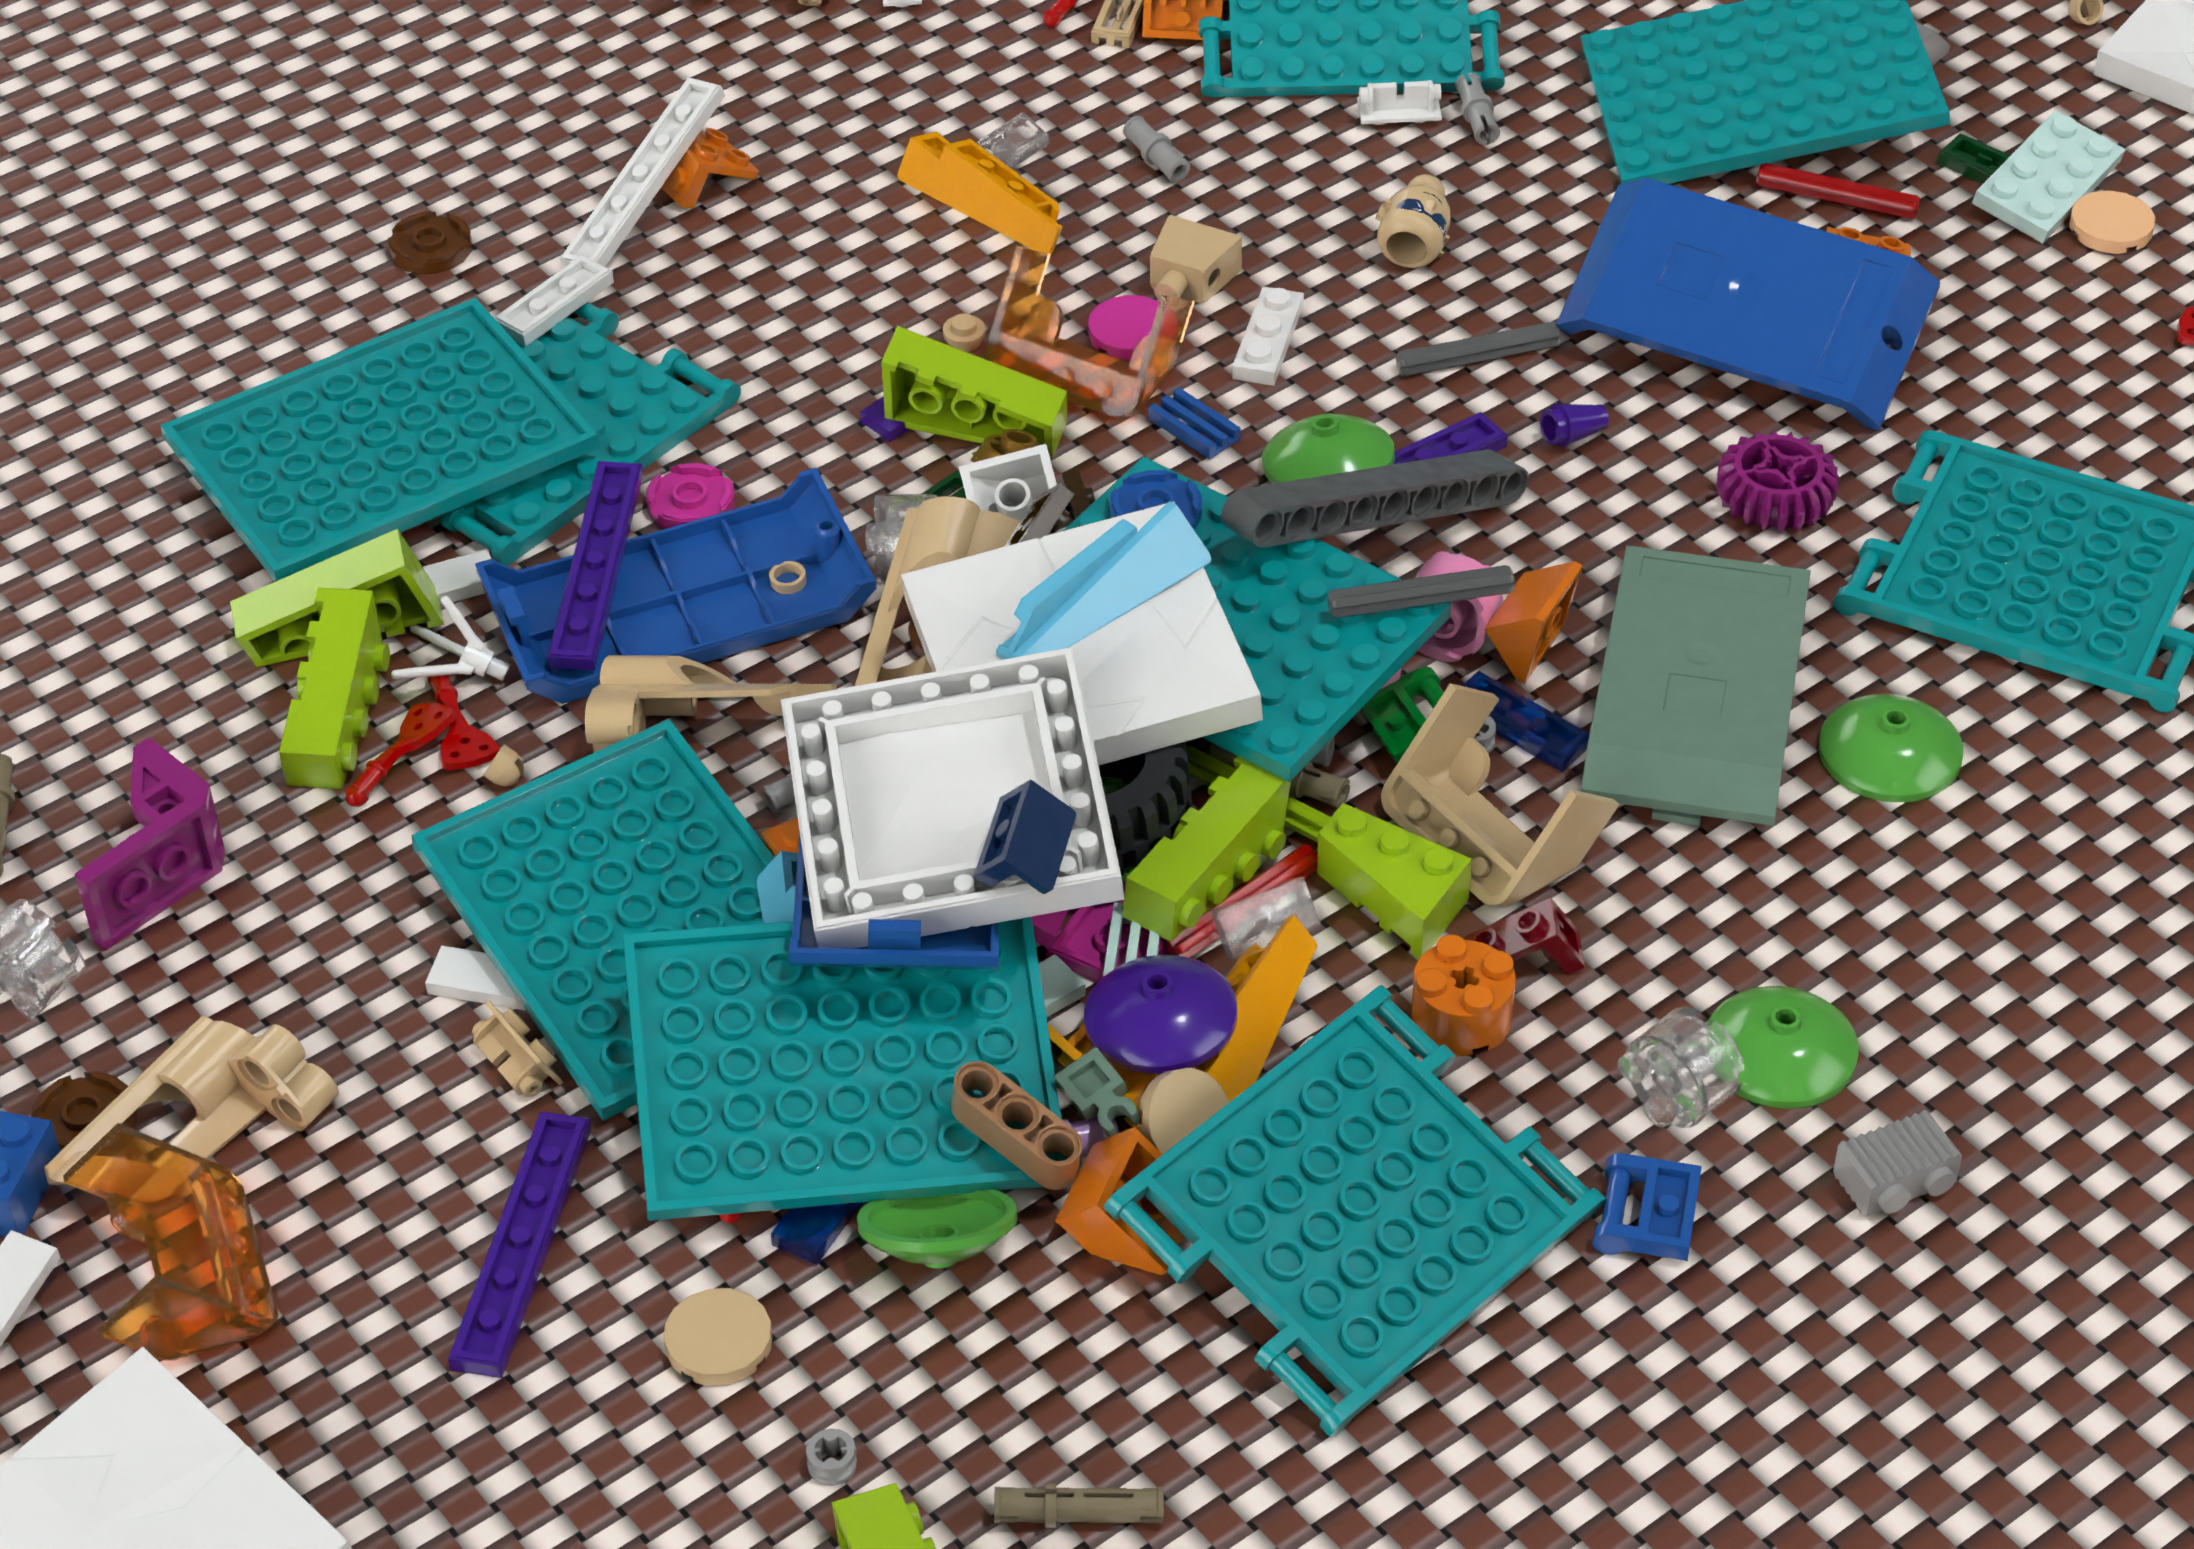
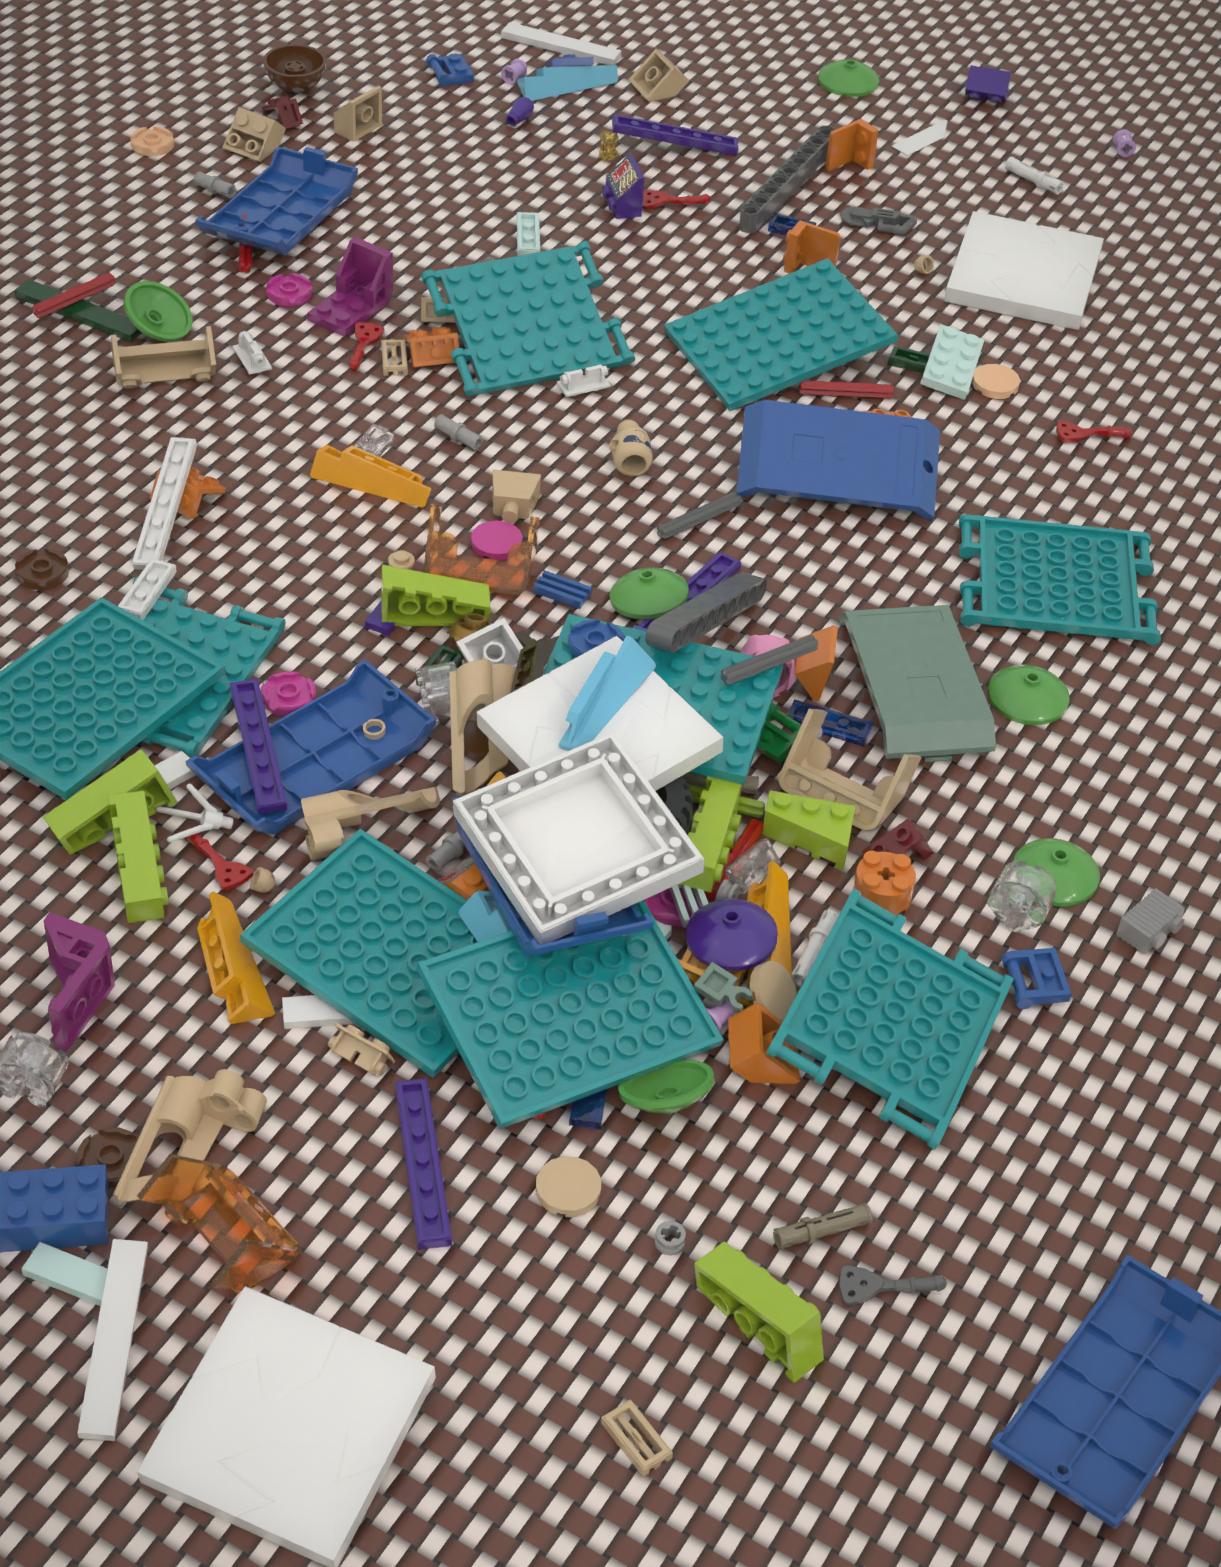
camera: 25 degrees left, 0 degrees up
red piece [345,703,457,807] -> none
medium nougat beam [951,1061,1083,1190] -> none
dark blue panel [974,779,1076,894] -> none
white plate [1232,287,1304,386] -> none
light grey pin [1455,73,1500,145] -> none
dark purple cone [1540,404,1609,447] -> none
magenta gear [1716,429,1839,533] -> none
none -> light orange wedge [197,891,275,1024]
none -> light grey bush [715,879,740,901]

